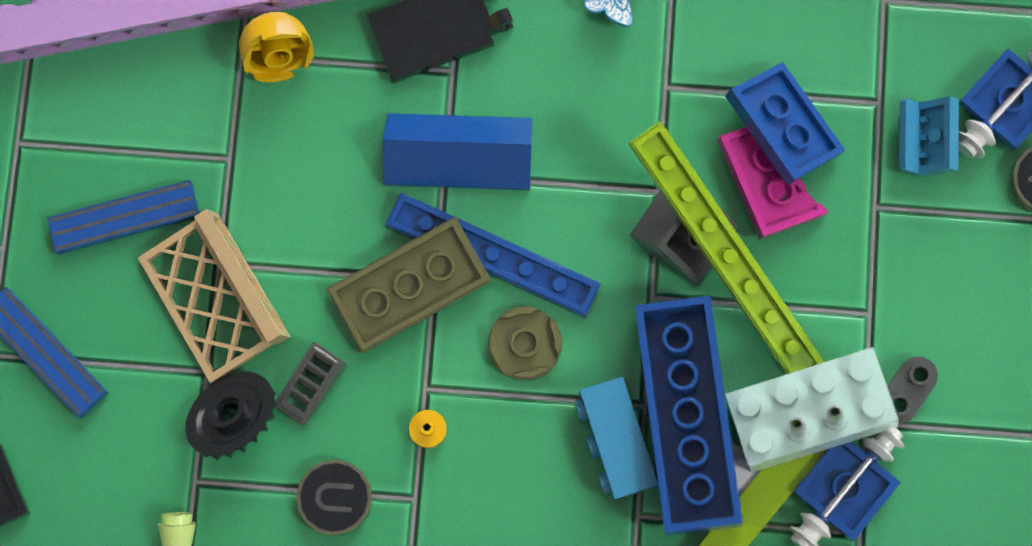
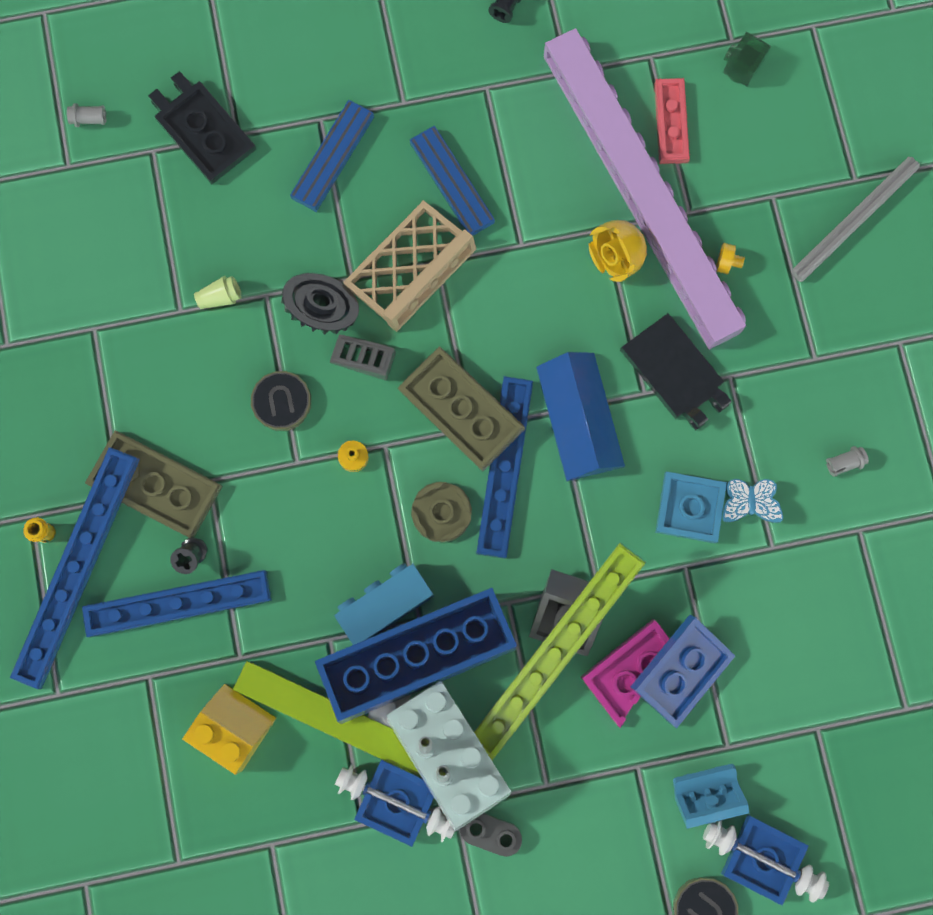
camera: 70 degrees right, 0 degrees up
none -> dark azure plate [655,471,727,544]

